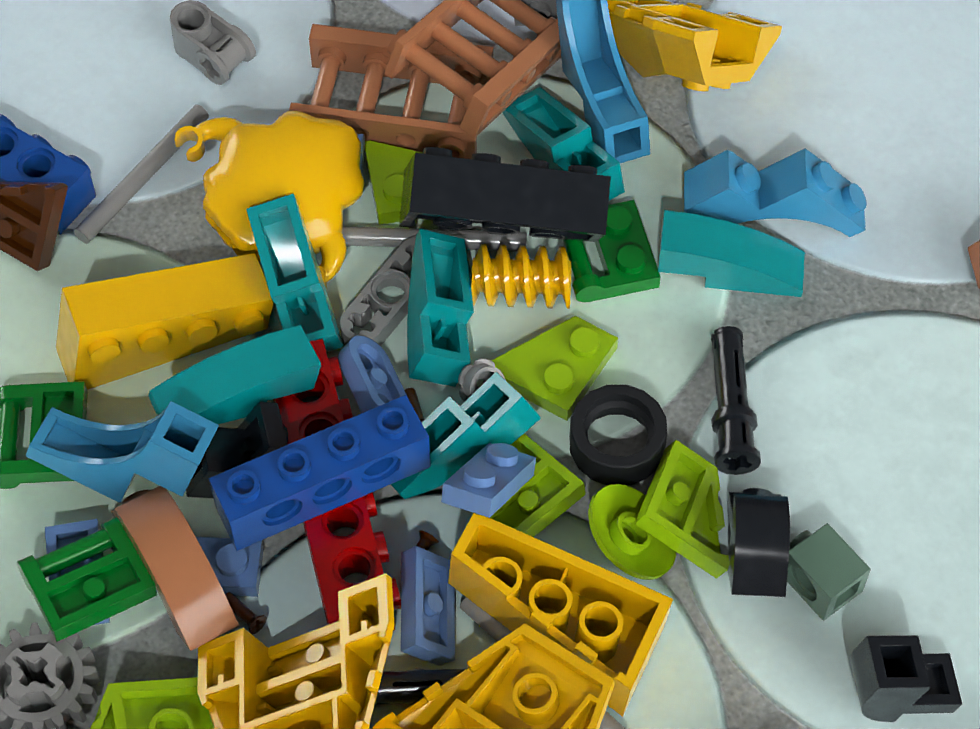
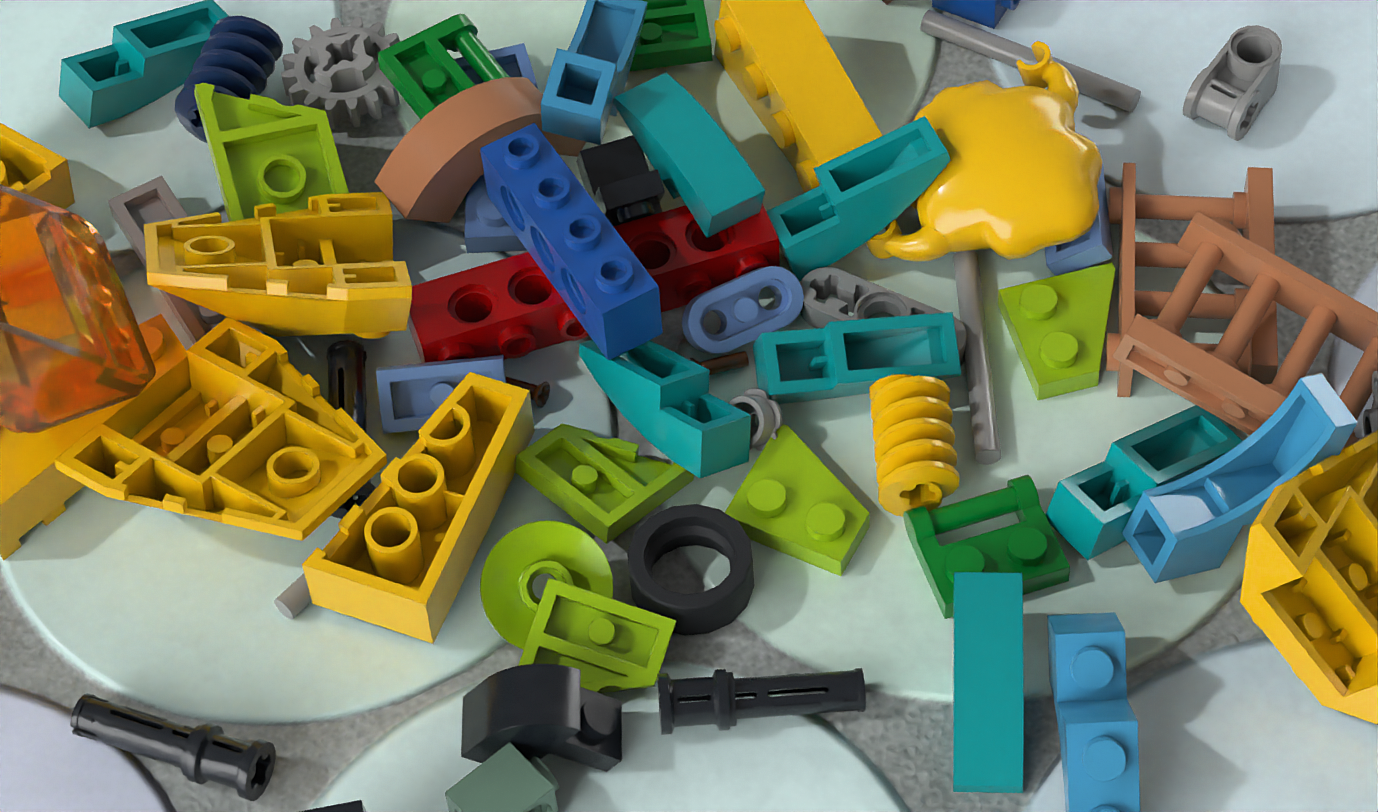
camera: 90 degrees right, 5 degrees down
reddish brown piece [225,592,267,635] -> none
black wedge [399,147,611,242] -> none
medium blue plate [441,443,536,518] -> none

